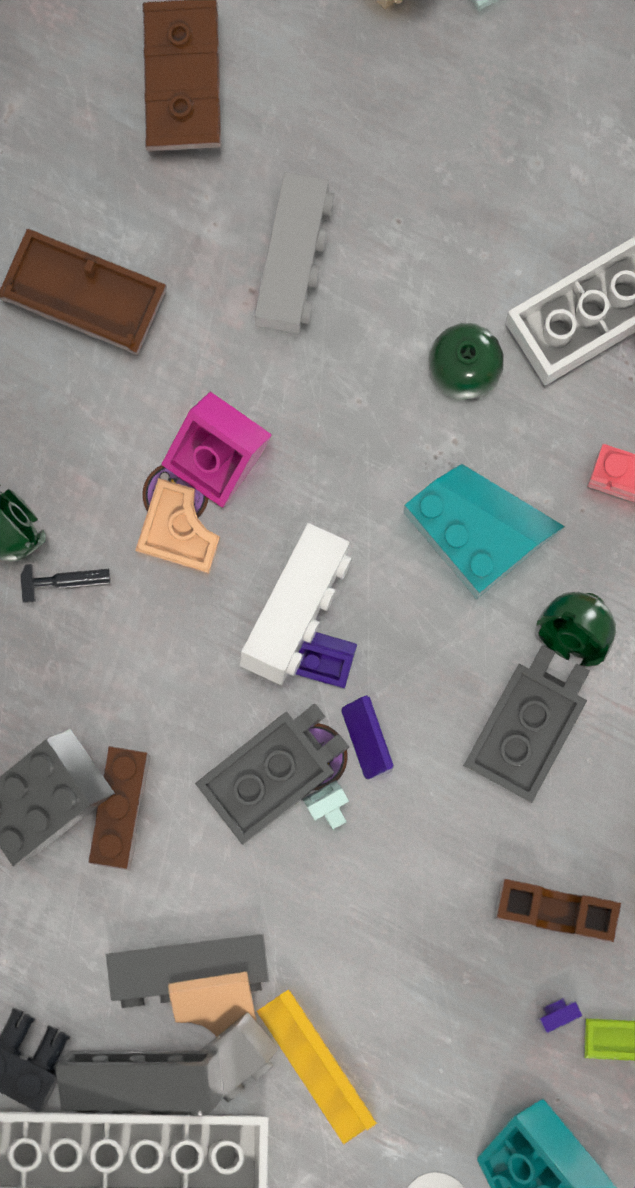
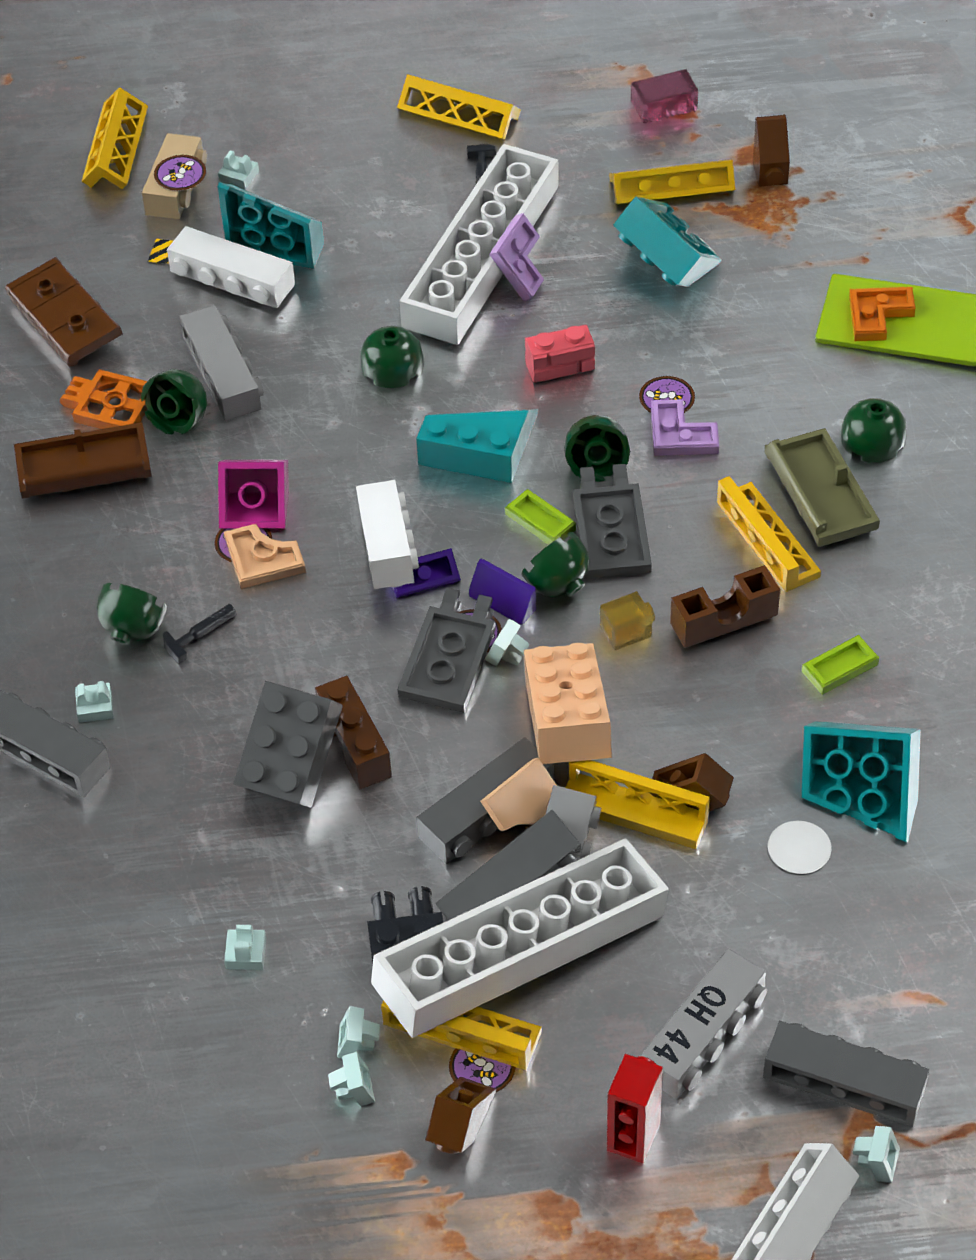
camera: 35 degrees left, 30 degrees down
dark purple plate [537,998,582,1033] -> none
none -> orange piece [59,369,148,429]
none -> dark green cylinder [141,369,207,435]
none -> sticker [147,239,173,264]
none -> white brick [167,226,295,308]
none -> teal wedge [217,182,324,269]
none -> lime tile [505,489,576,545]
none -> dark green cylinder [521,532,590,597]
none -> light nougat brick [524,643,612,764]
none -> clear yellow brick [600,591,655,651]
none -> reddish brown slope [649,753,734,811]

